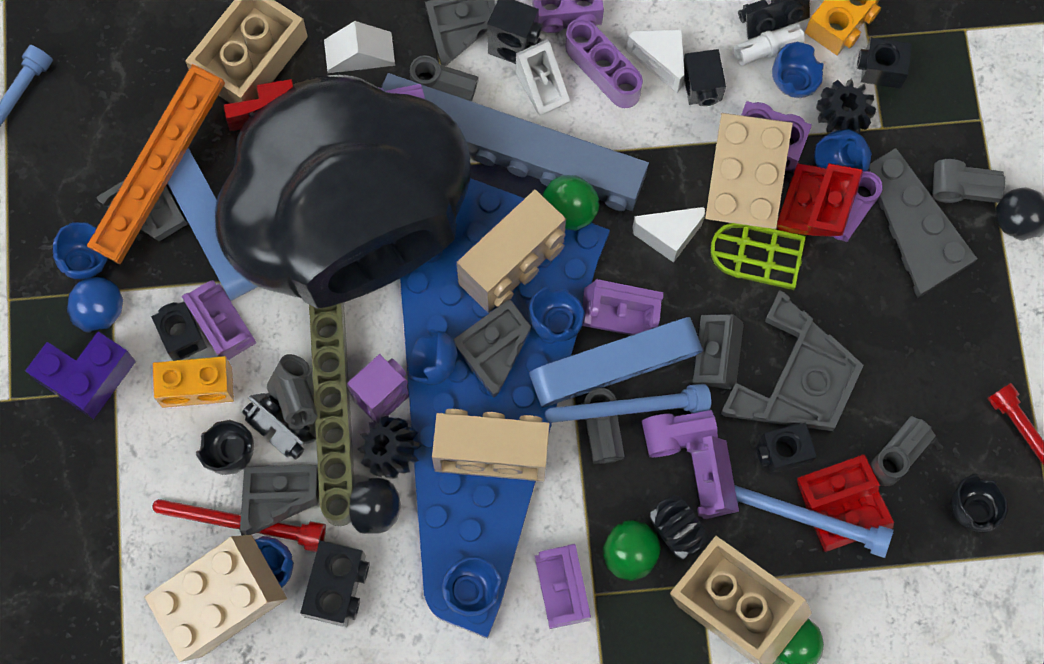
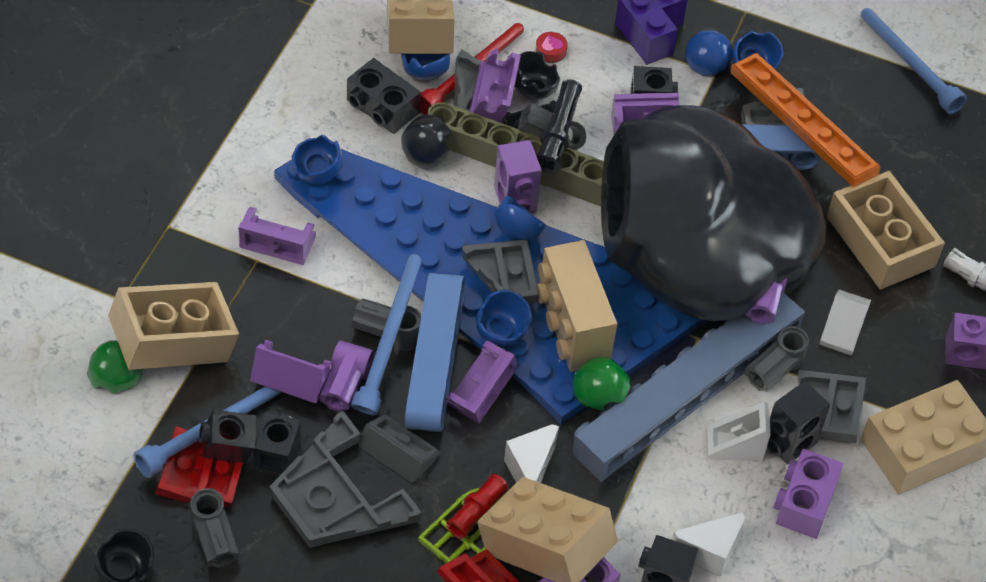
camera: 115 degrees right, 20 degrees down
light orange brick [153,356,234,408] -> none
red slope [224,79,293,131] -> none
black gear [357,416,422,479] -> none
tan brick [432,409,550,482] -> none
medium lavender beam [565,18,643,108] -> none
green hair [603,520,661,581] -> none
black gear [650,495,708,560] -> none
none -> black brick [198,409,256,463]
none -> red pin [446,474,509,539]
none -> medium lavender hinge [470,49,521,123]
none -> red tile [535,32,568,63]
none -> black pin [535,79,582,173]

